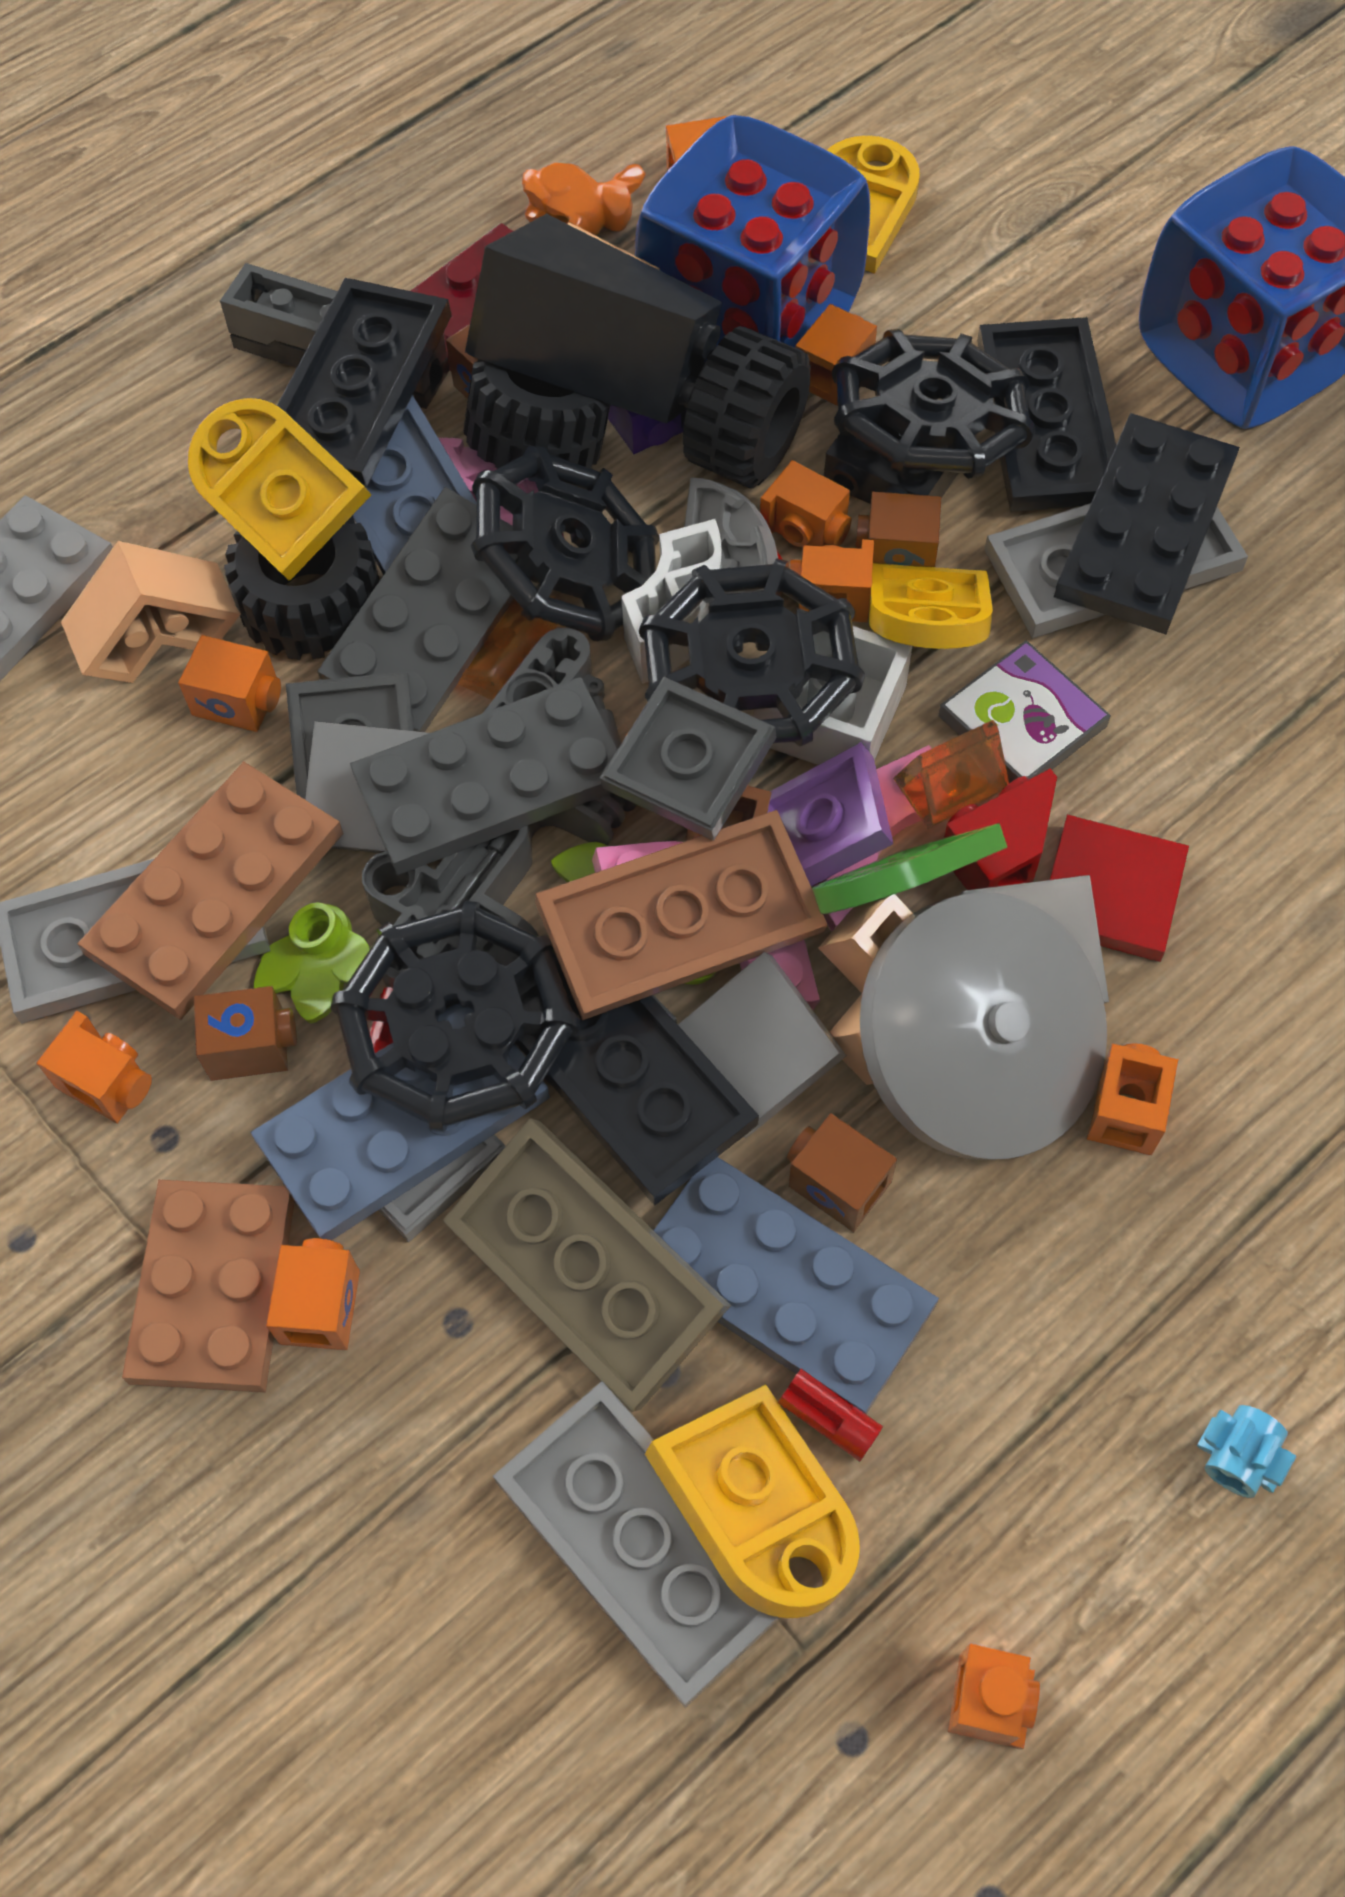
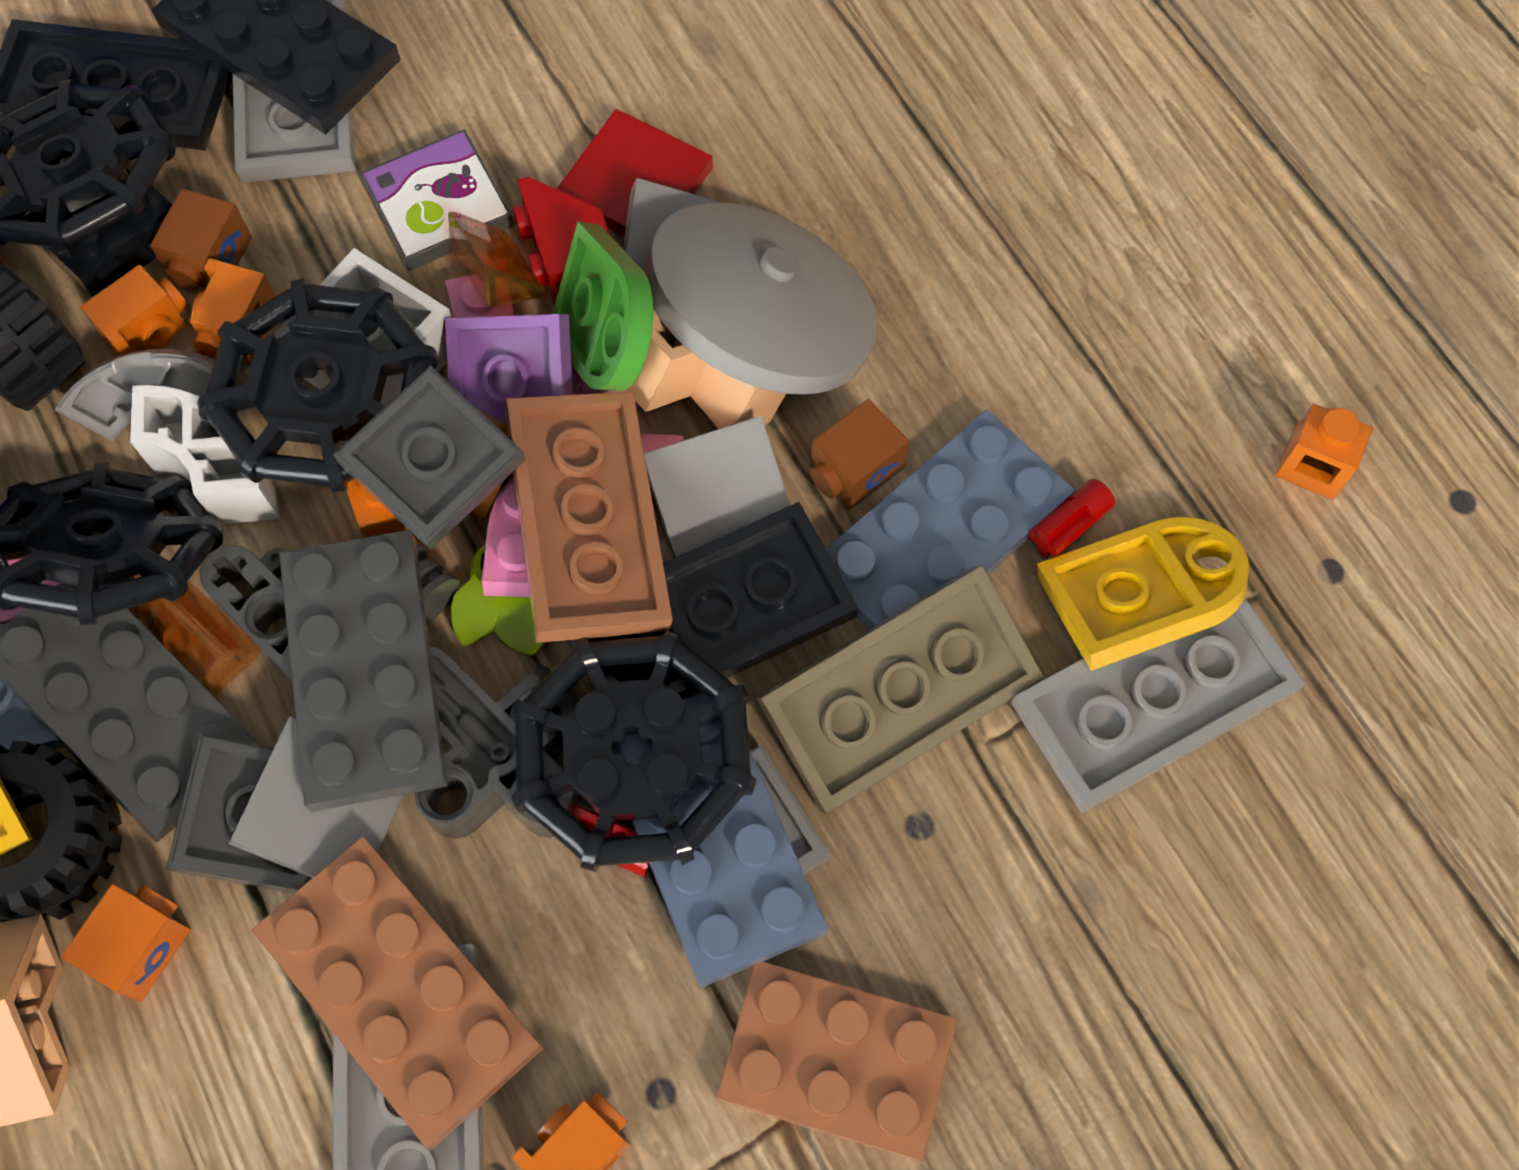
camera: 80 degrees left, 5 degrees up
dark orange brick [194,986,297,1081] -> none
lime plate [254,902,370,1023] -> none
orange brick [266,1238,360,1350] -> none
yellow tile [869,563,993,649] -> none
orange brick [1086,1043,1179,1156] -> none
medium azure gear [1197,1405,1296,1498] -> none

